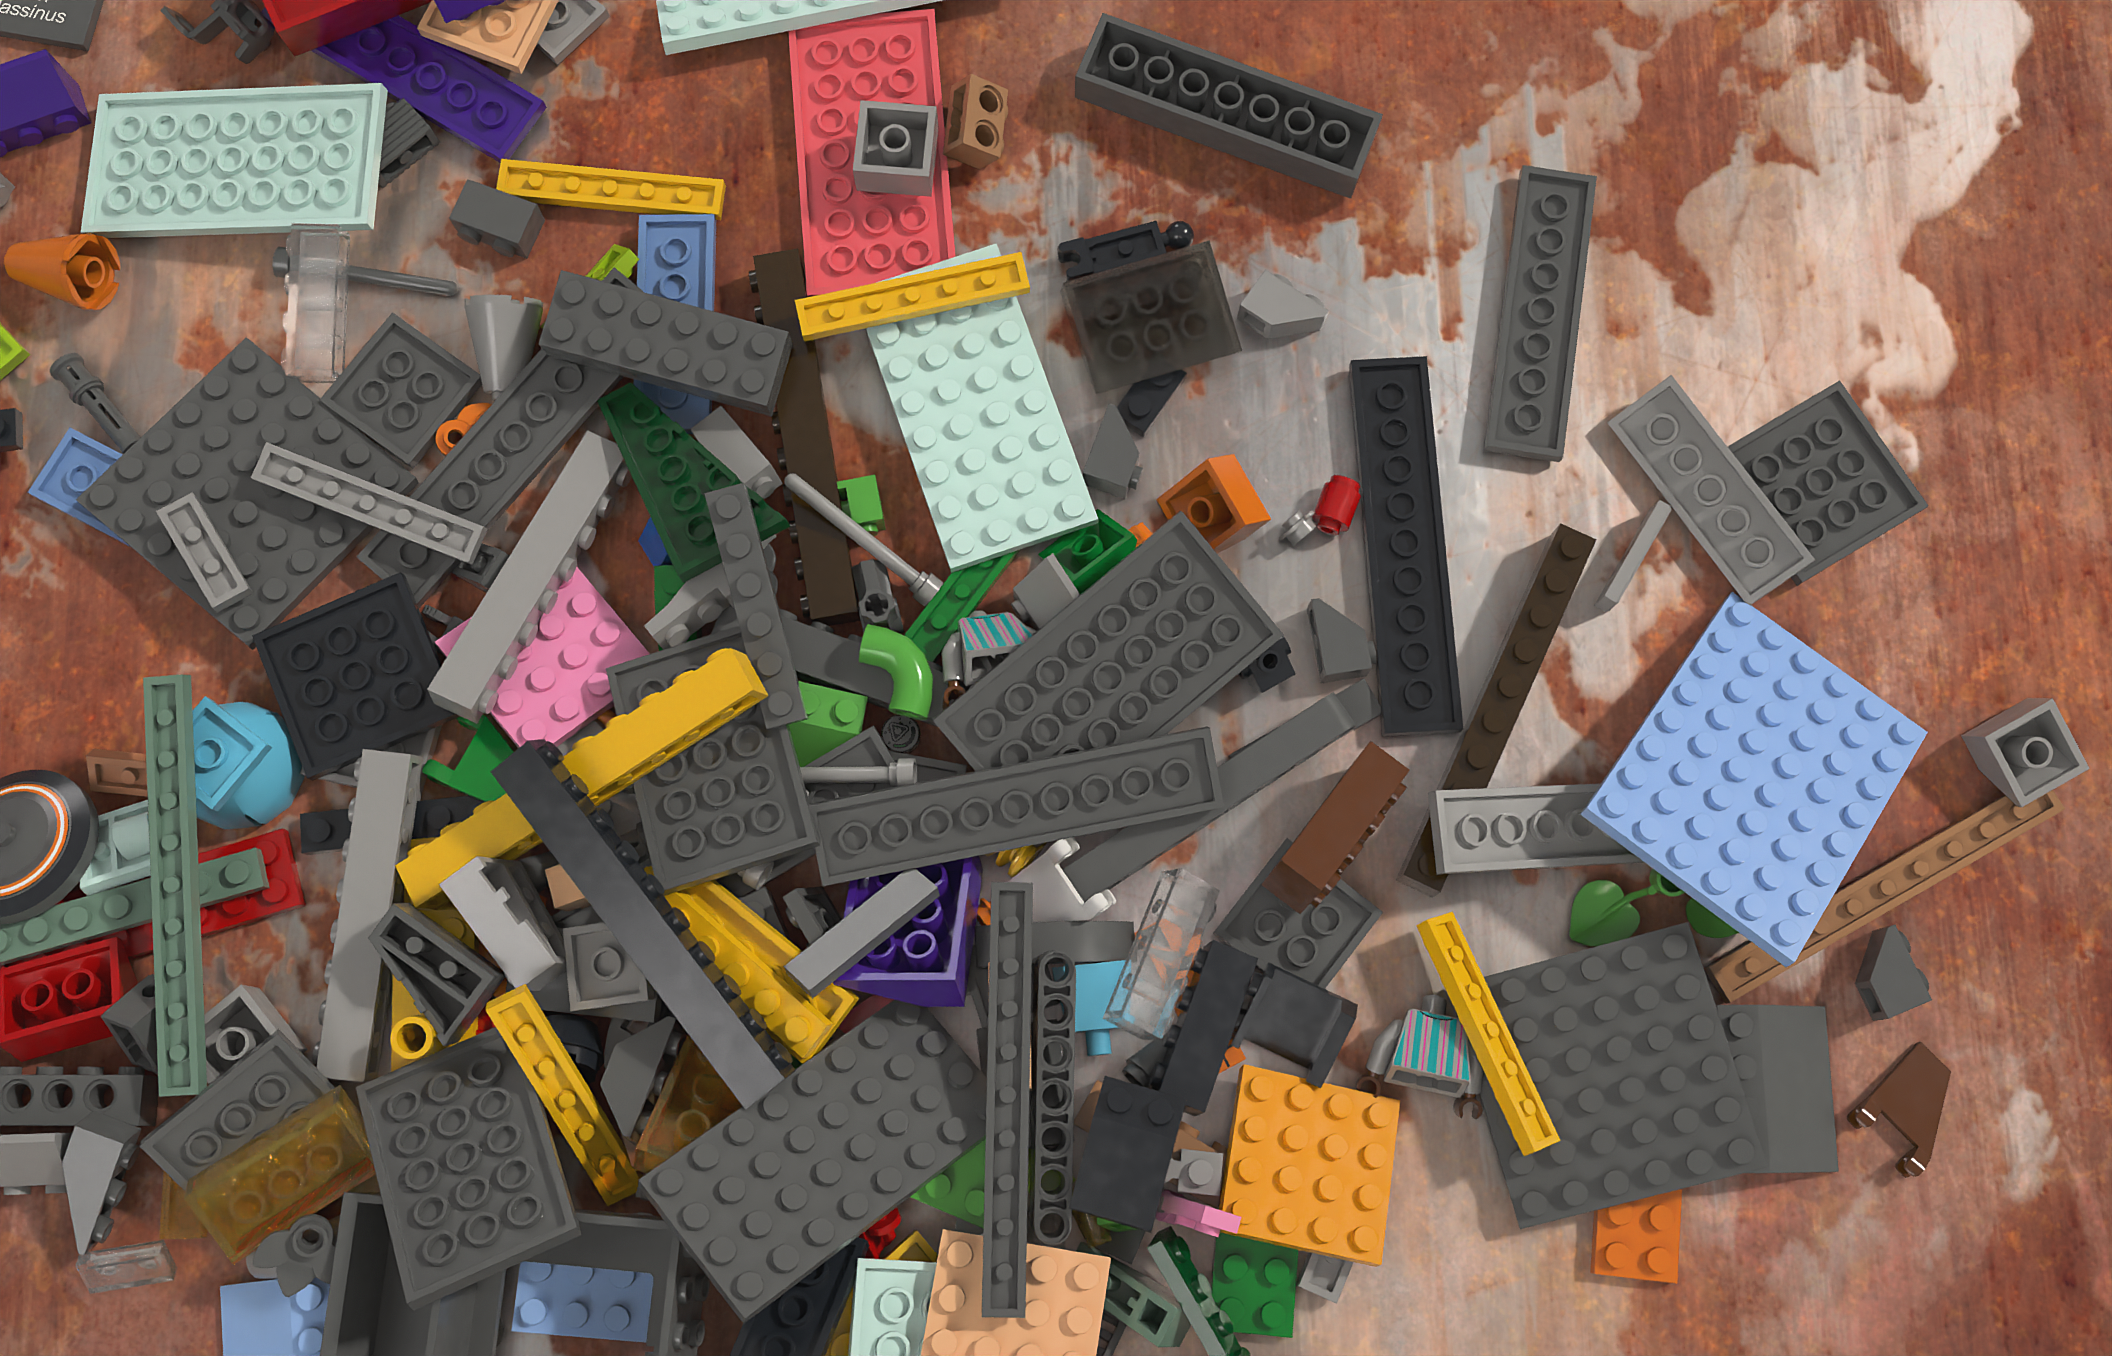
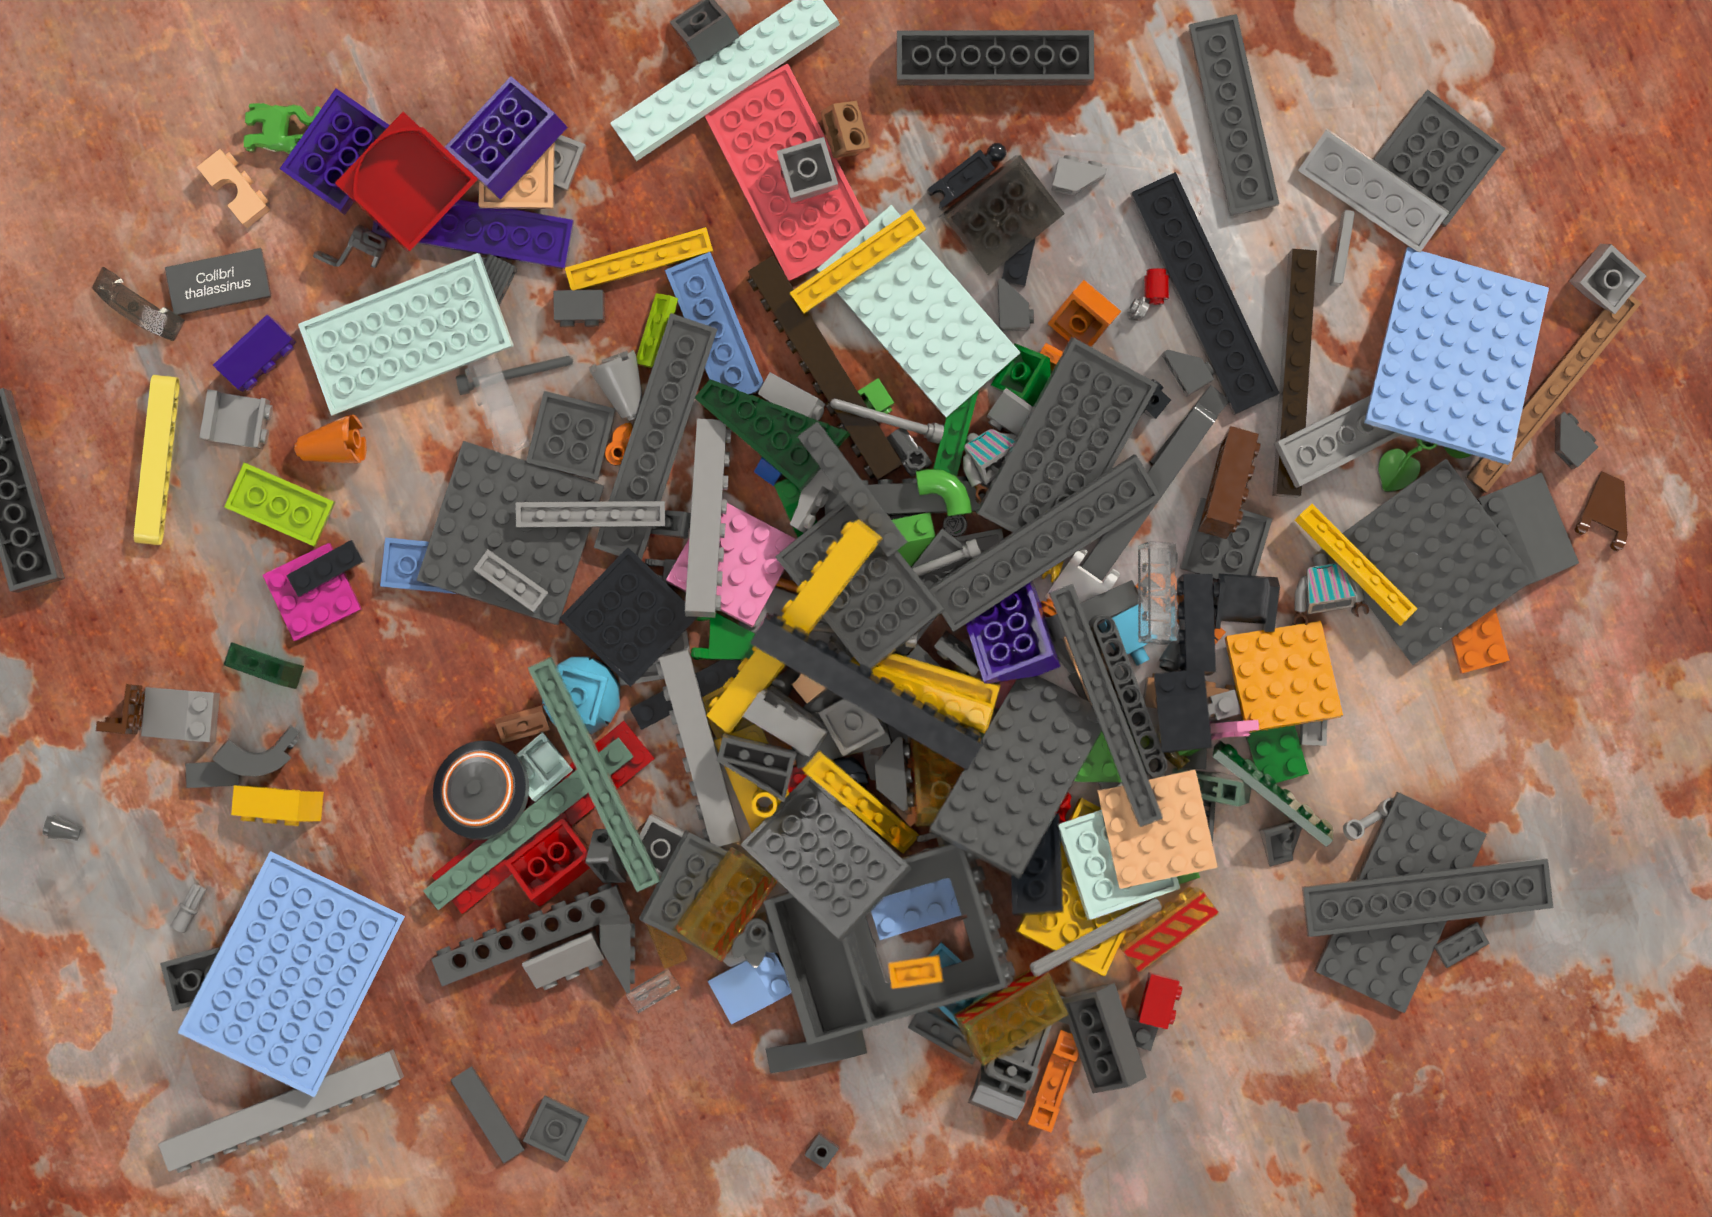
camera: 20 degrees left, 10 degrees up
dark grey pin [49,353,141,454] -> none
dark grey brick [539,270,793,417] -> none
tile [784,868,940,999] -> none

